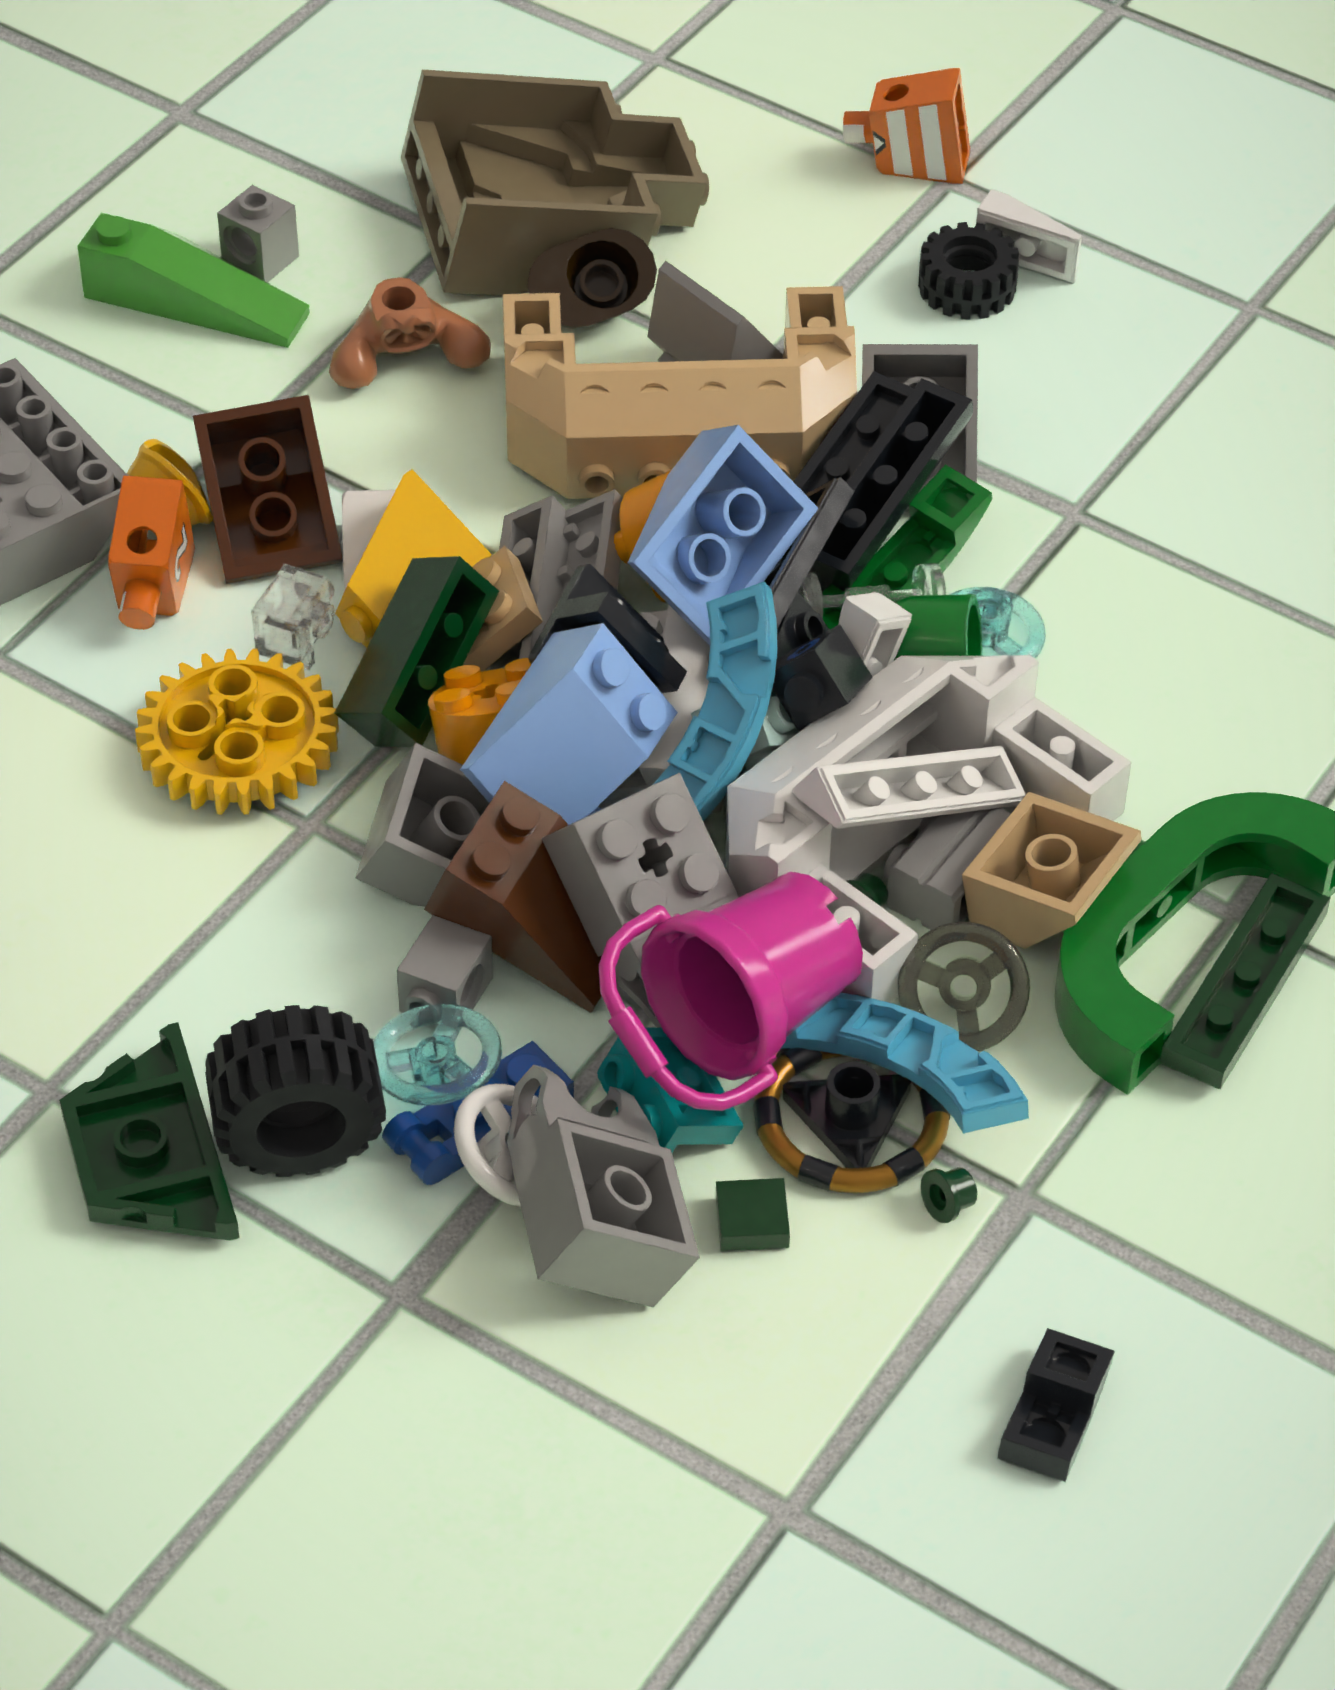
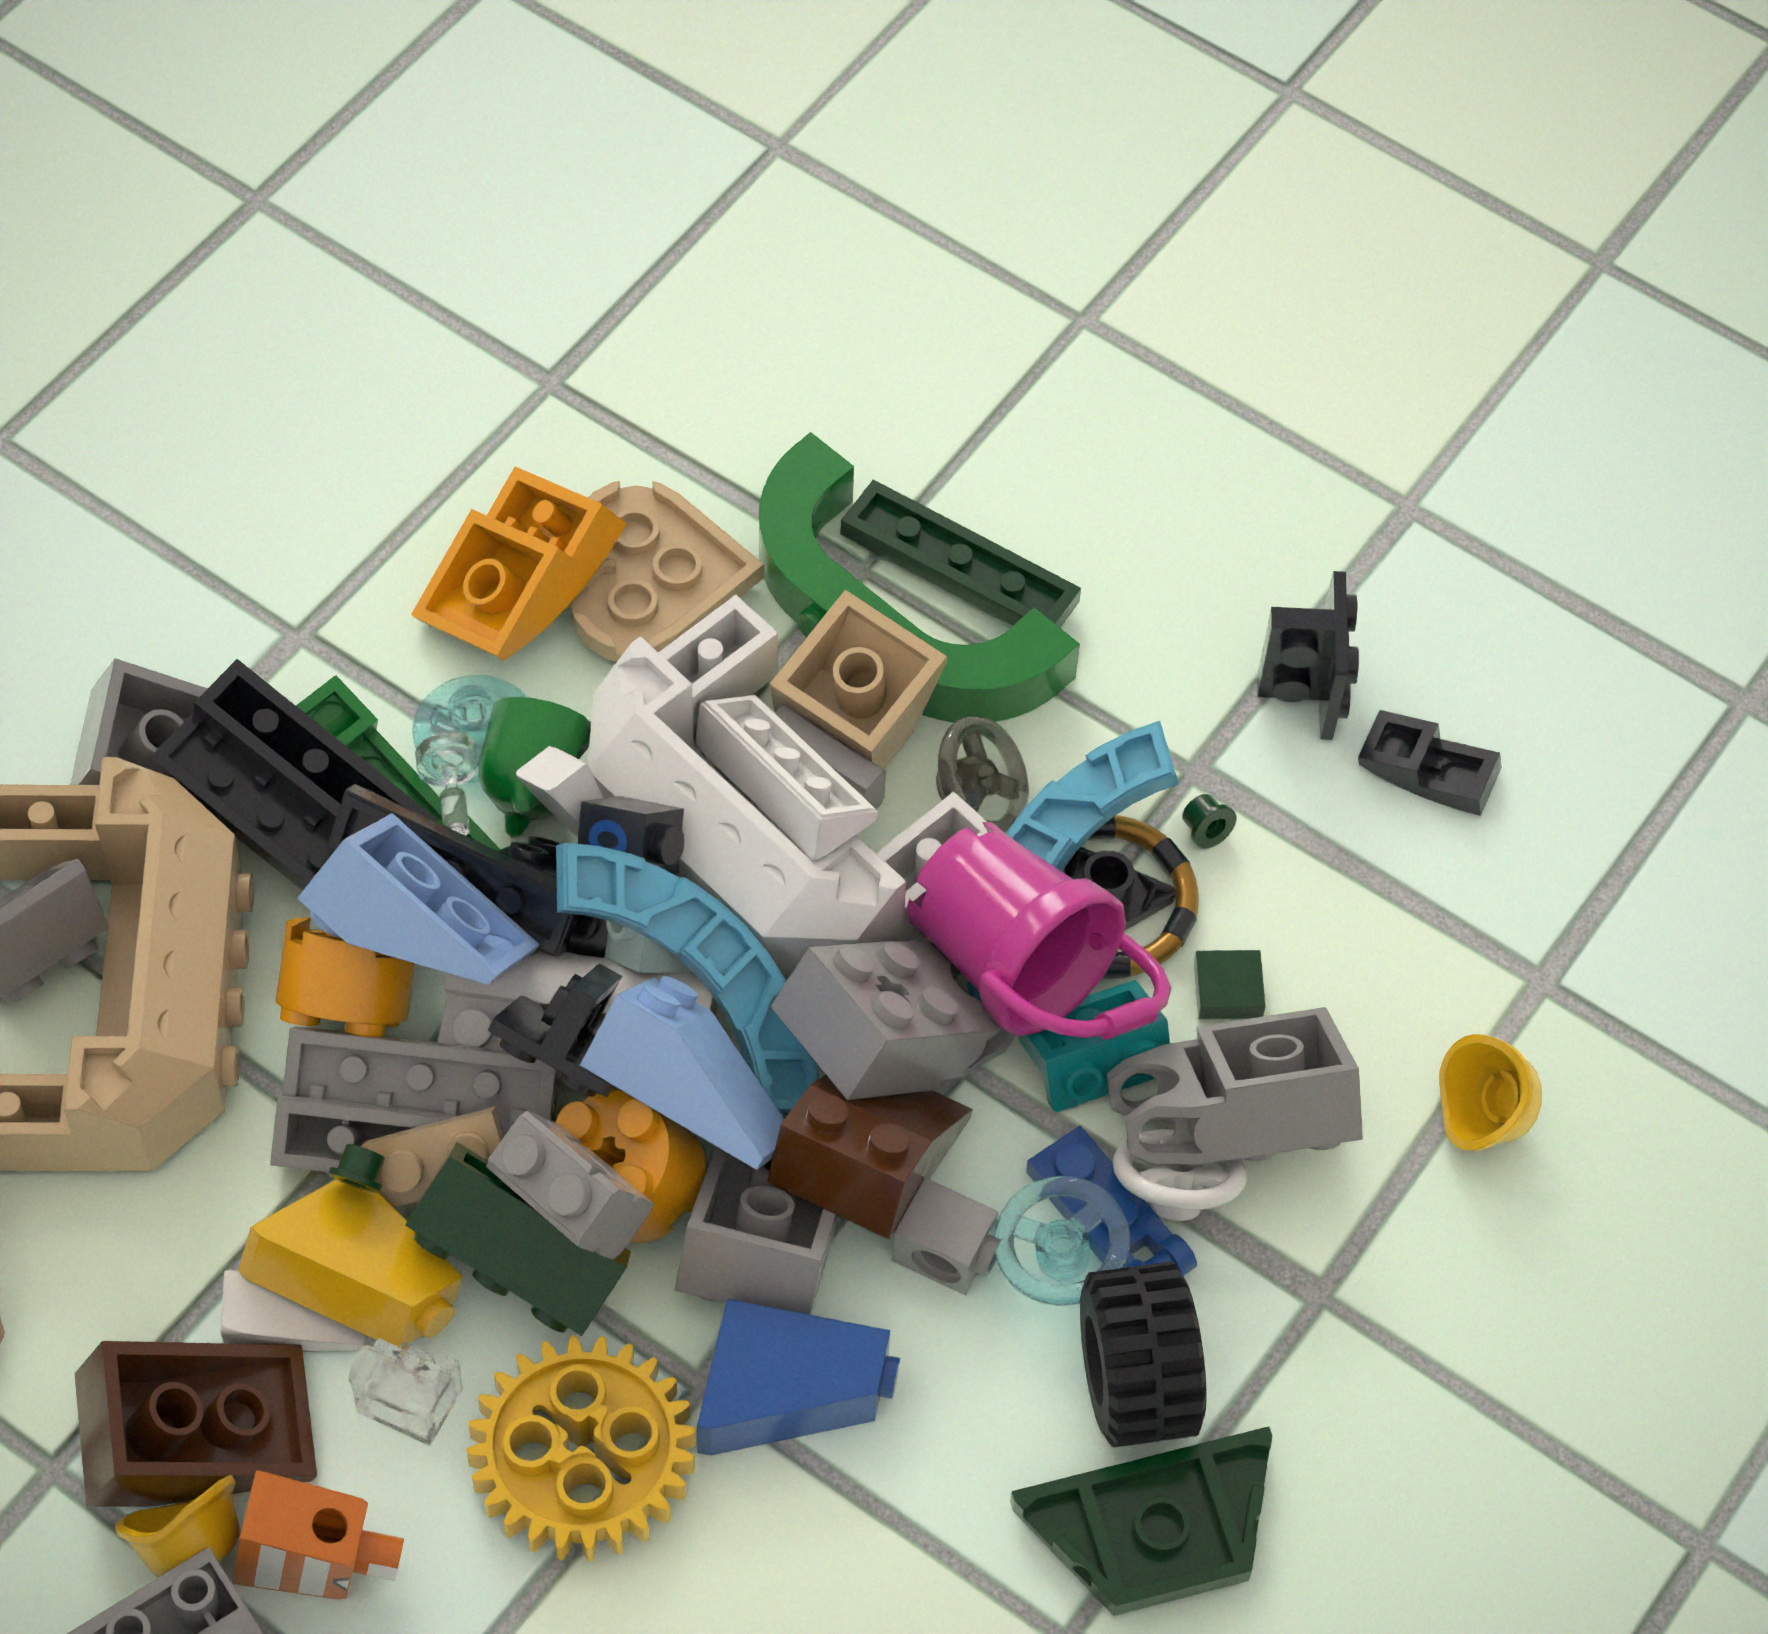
camera: 90 degrees left, 10 degrees up
none -> dark green piece [328,1144,385,1193]
none -> light orange slope [411,466,627,661]
none -> light grey brick [486,1110,654,1260]
none -> tan plate [571,481,764,663]
none -> blue slope [697,1299,901,1456]
none -> black bracket [1257,571,1359,740]
none -> yellow helmet [1439,1034,1542,1151]

